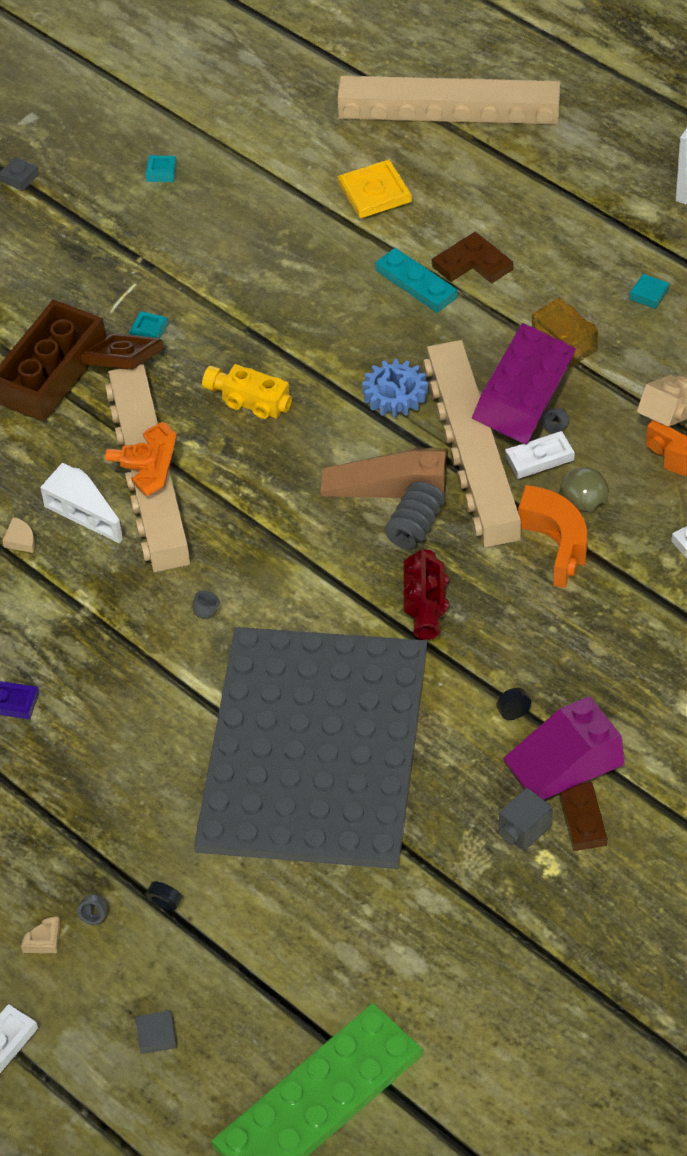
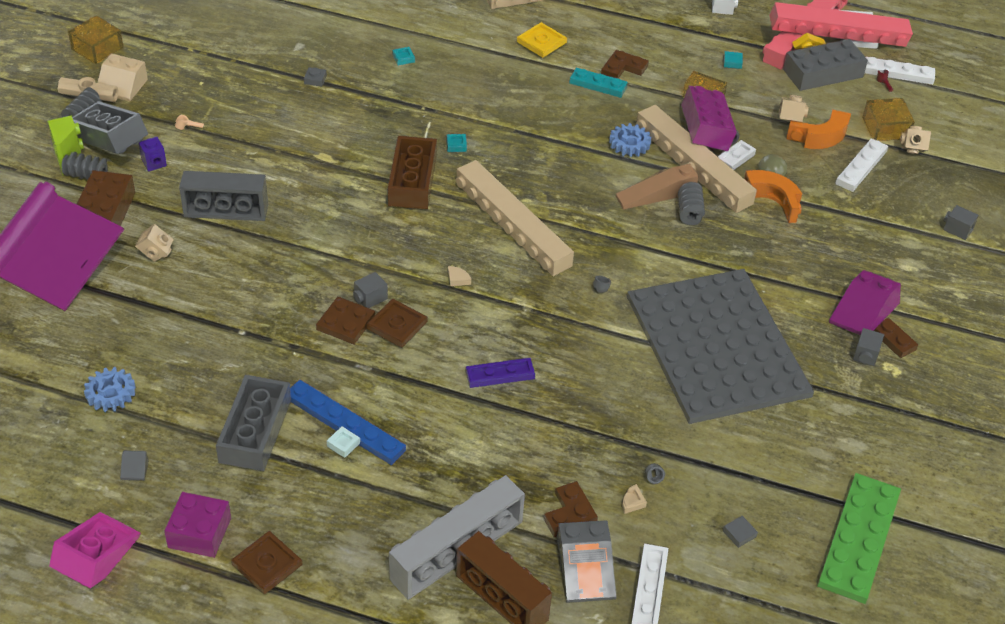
camera: 30 degrees left, 5 degrees down
white slope [40,463,123,543] -> none
reddish brown plate [81,333,163,370] -> none
orange piece [105,422,177,496] -> none
black tile [146,881,182,911] -> none
yellow brick [202,364,292,419] -> none
dark red brick [403,549,449,640] -> none
black tile [496,688,531,720] -> none

